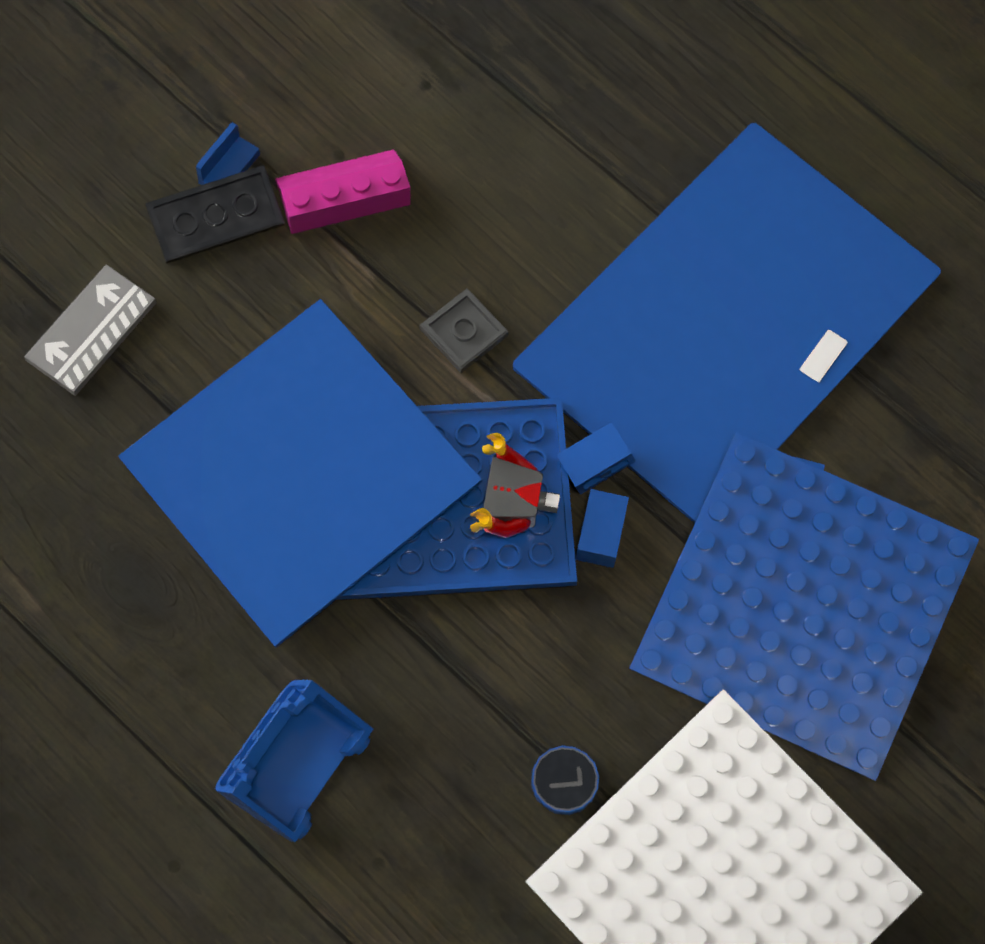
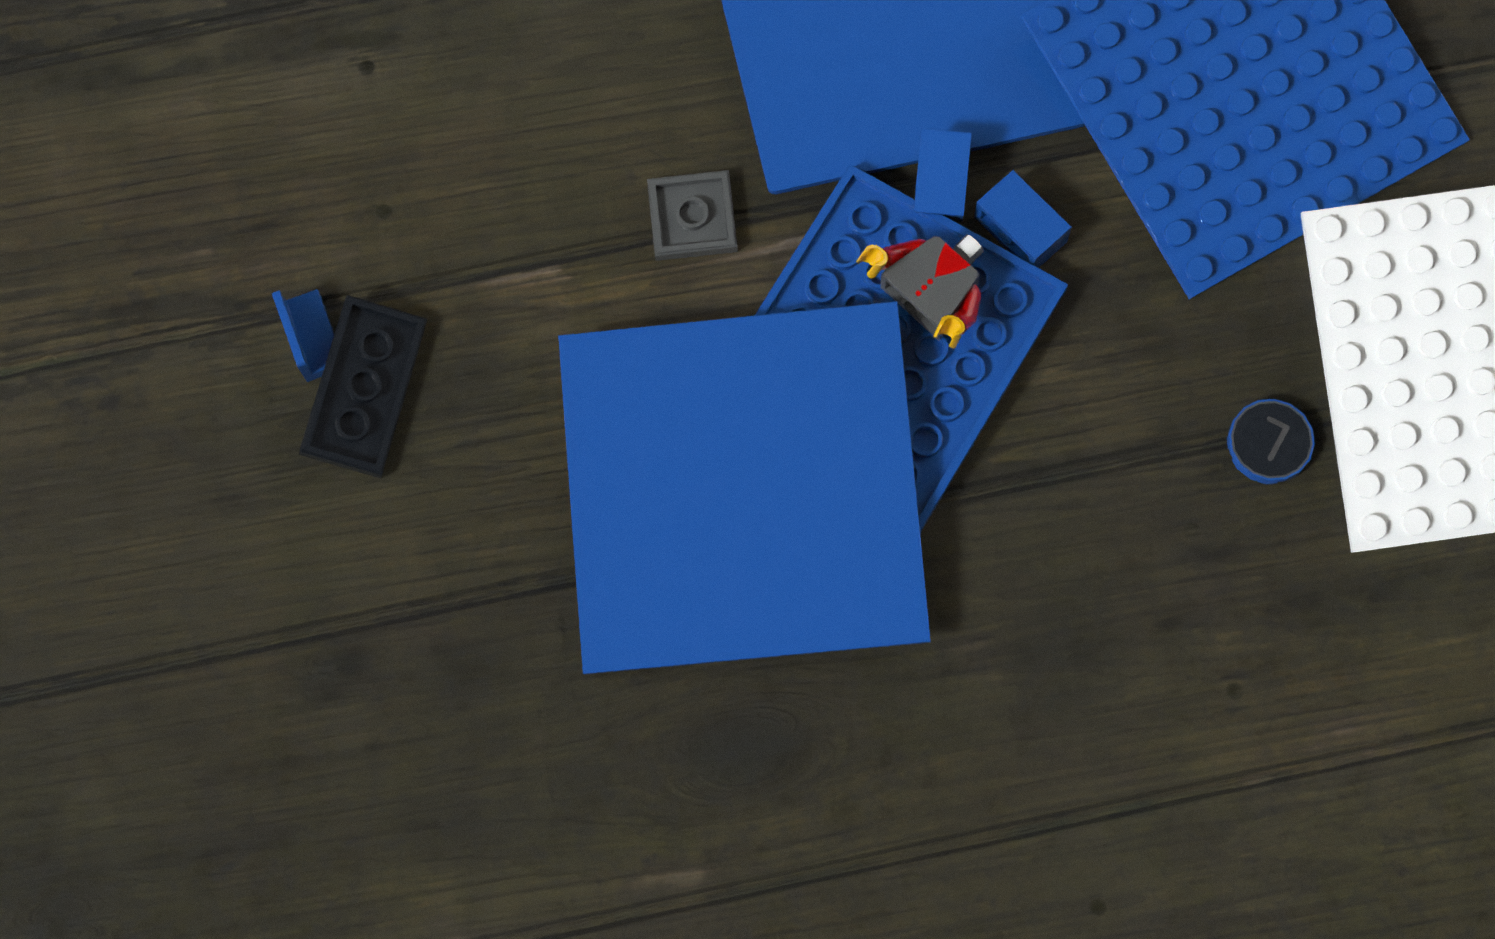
camera: 45 degrees left, 5 degrees up
light grey tile [24,264,156,396] -> none
blue windscreen [215,680,374,842] -> none
dark pink slope [275,150,410,234] -> none

